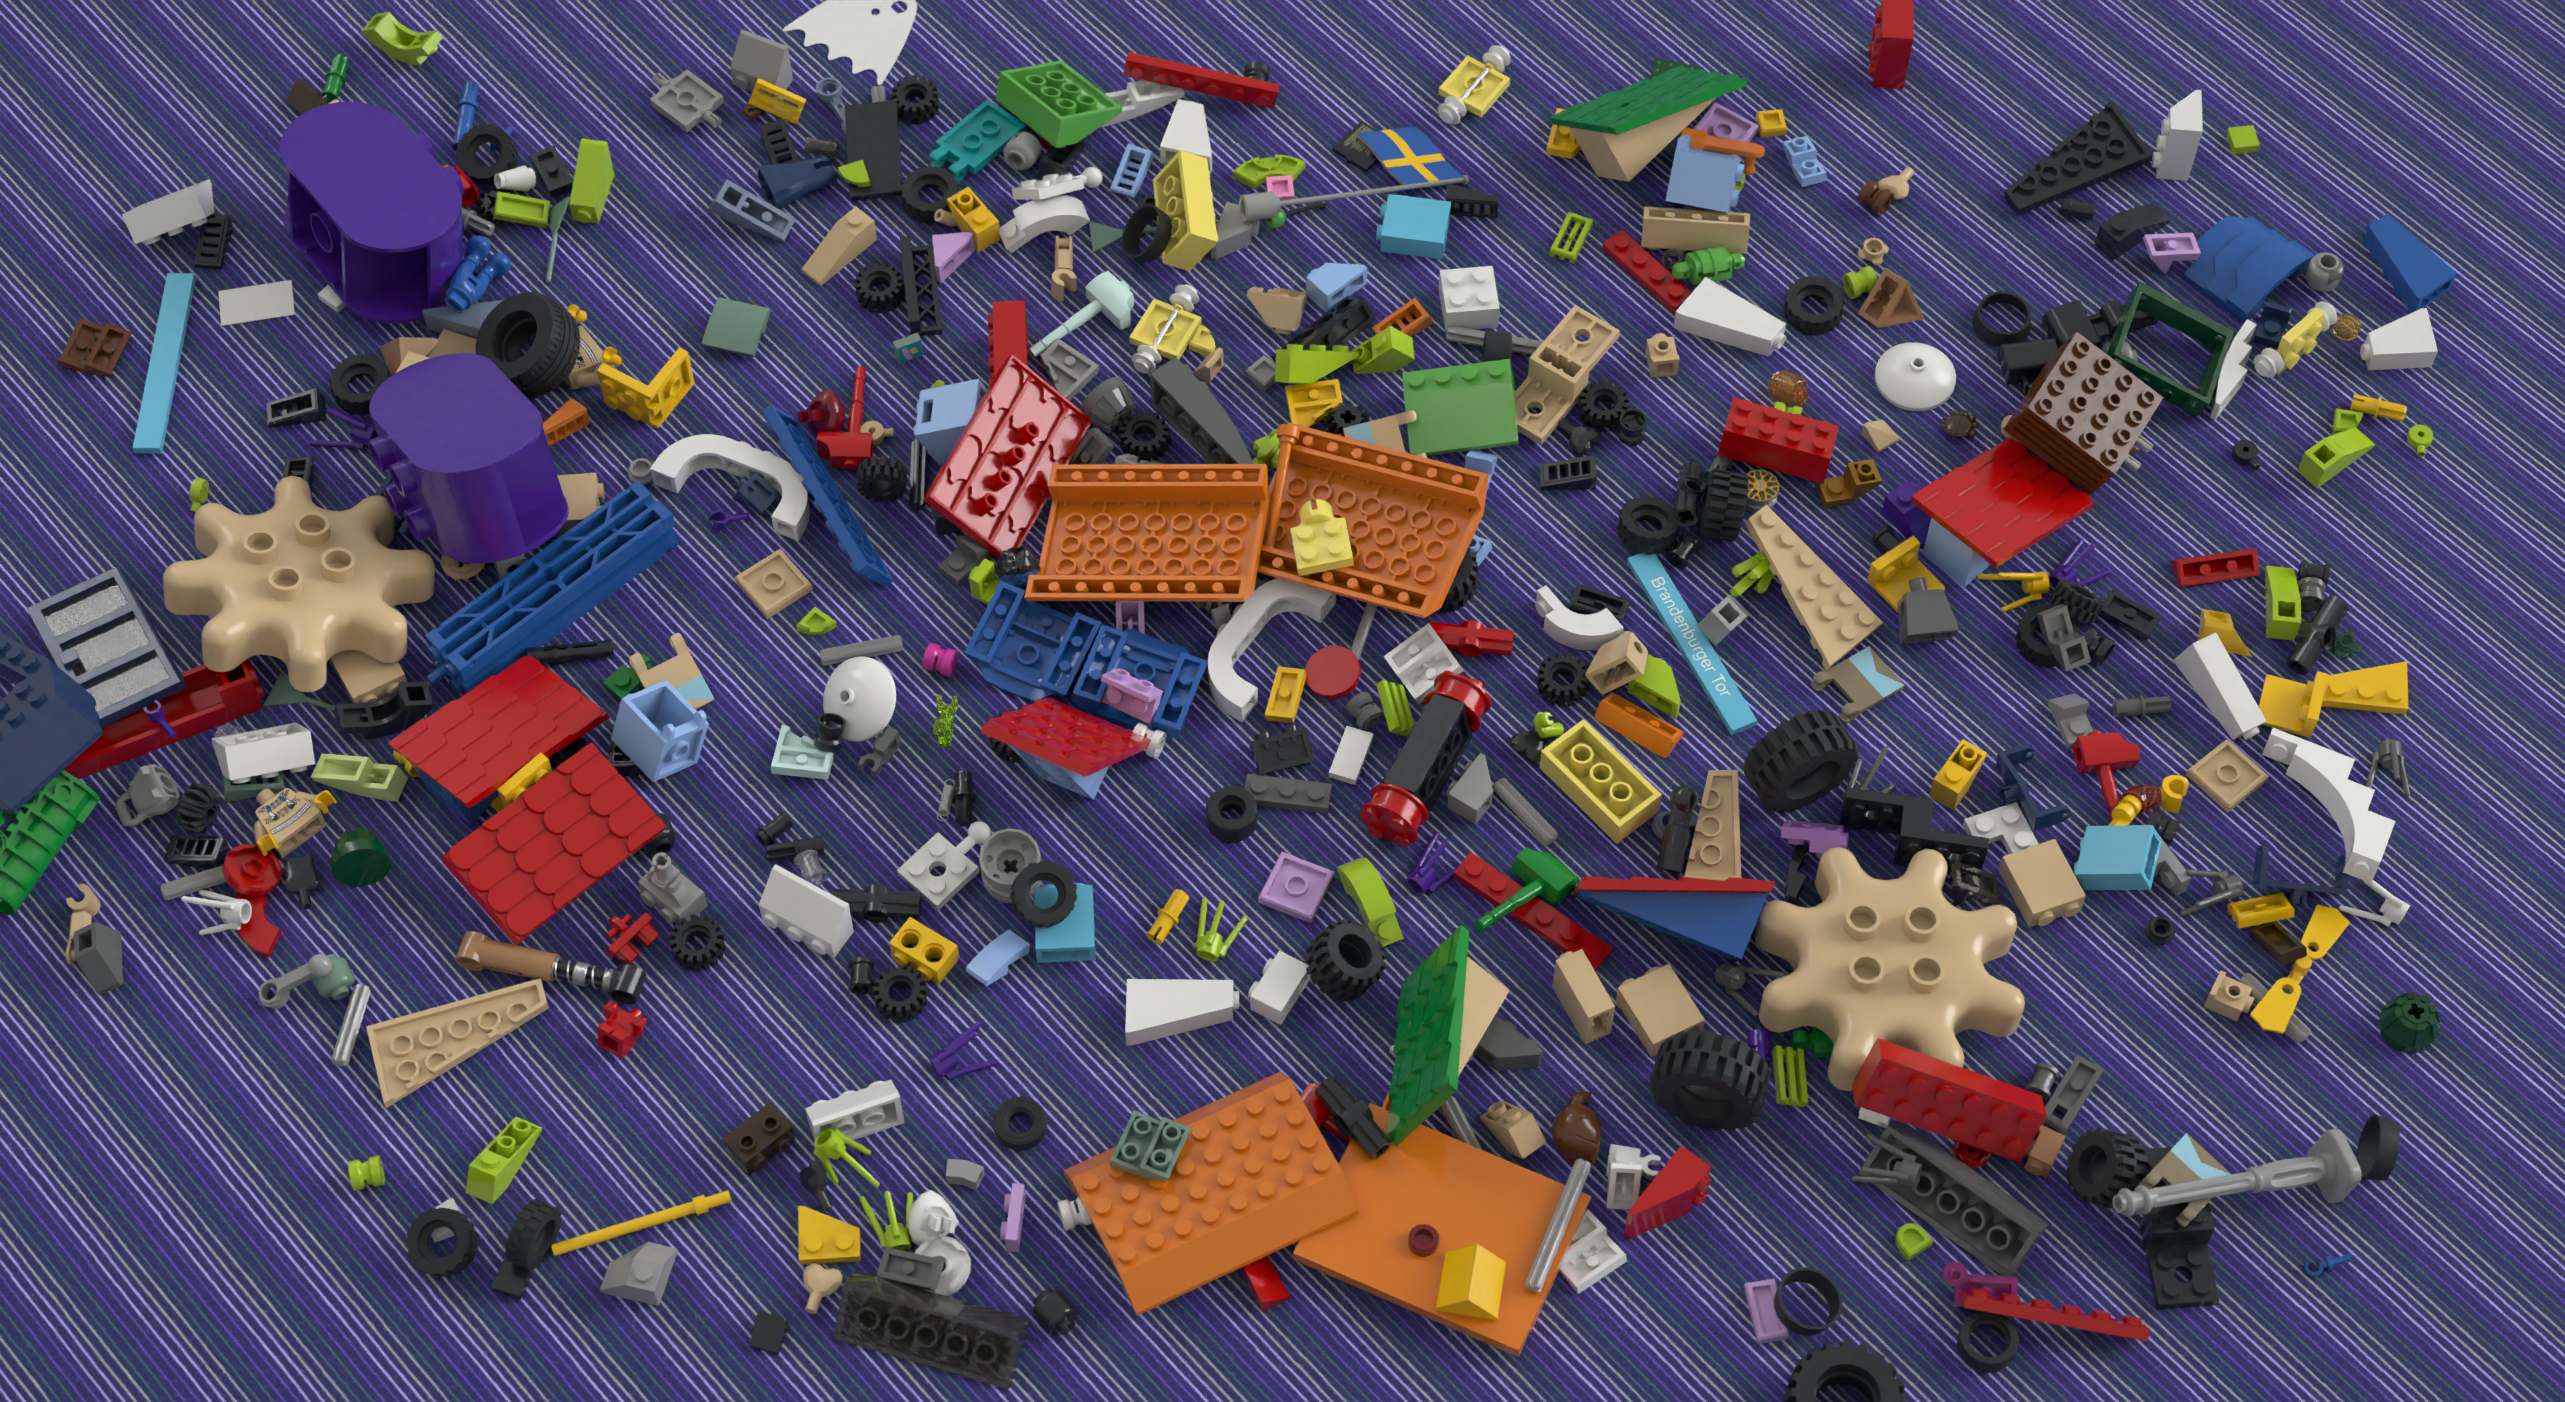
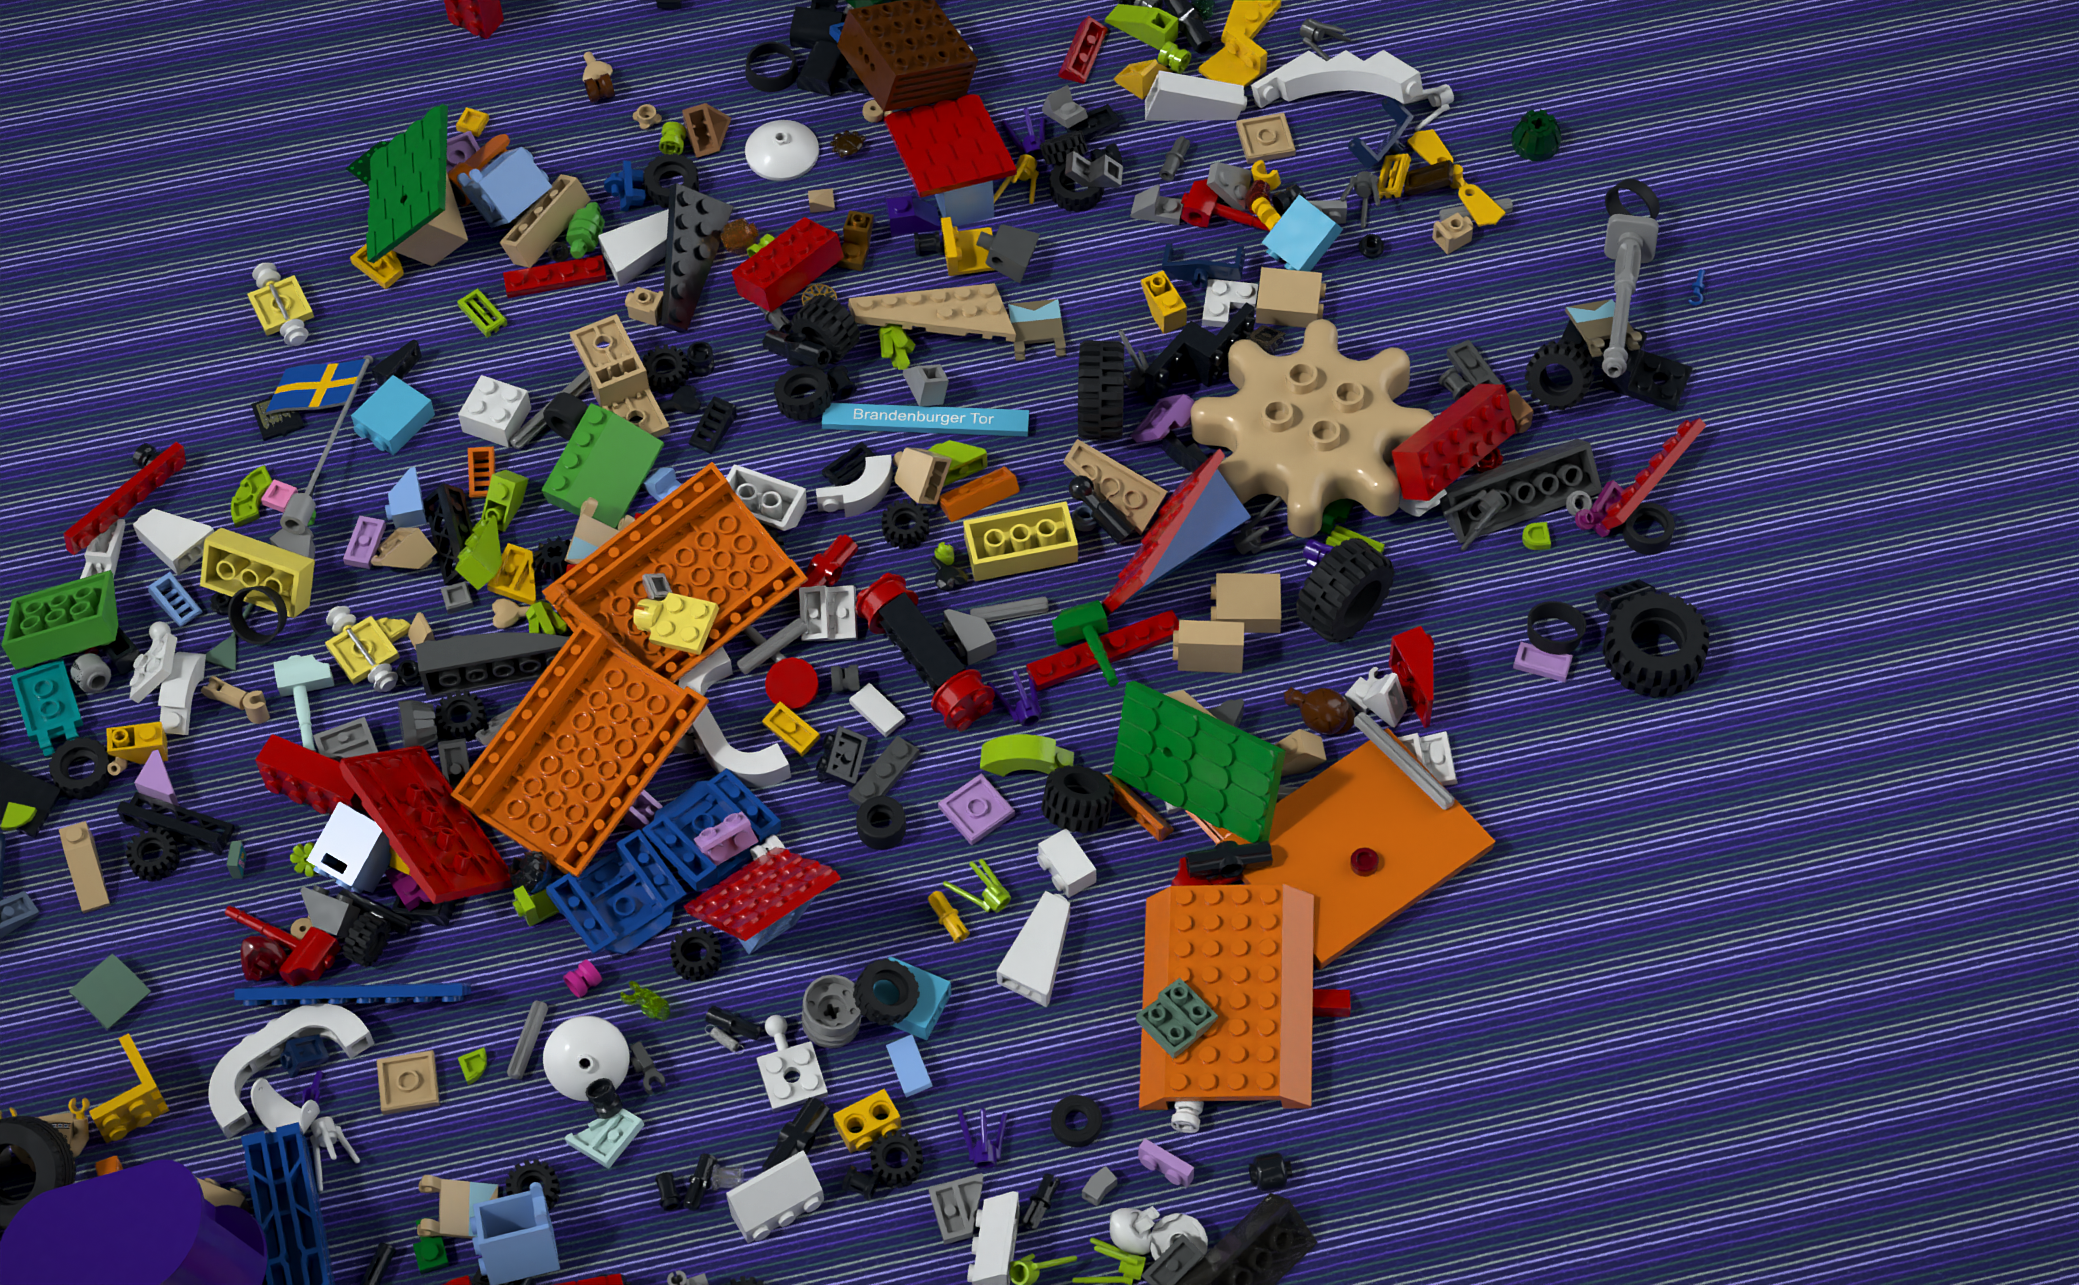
camera: 60 degrees left, 0 degrees up
light grey plate [628,458,653,485] -> none
dark grey slope [938,535,993,587] -> none
lime tile [1377,680,1414,737] -> none
yellow slope [1436,1244,1506,1320] -> none
light blue slope [1783,136,1826,187] -> none
none -> white piece [251,1078,320,1135]
none -> slope [300,885,361,939]
none -> white plant [310,1117,360,1192]
none -> lavender plate [343,516,386,569]
none -> tan rock [492,598,530,629]
none -> black tyre [505,1159,560,1209]
none -> blue hips [604,161,645,212]
none -> light grey slope [642,573,672,601]
none -> black wing [661,183,734,333]
none -> white slope [726,464,807,531]
none -> light grey axle [737,618,808,674]
none -> light grey wing [928,1173,984,1245]
none -> black axle [1021,1173,1061,1230]
none -> light grey slope [1042,85,1088,129]
none -> orange slope [1105,774,1174,842]
none -> lime wheel [1158,41,1191,74]
none -> light grey wing [1207,162,1252,211]
none -> light grey plate [1566,491,1592,516]
none -> black slope [1595,579,1656,615]

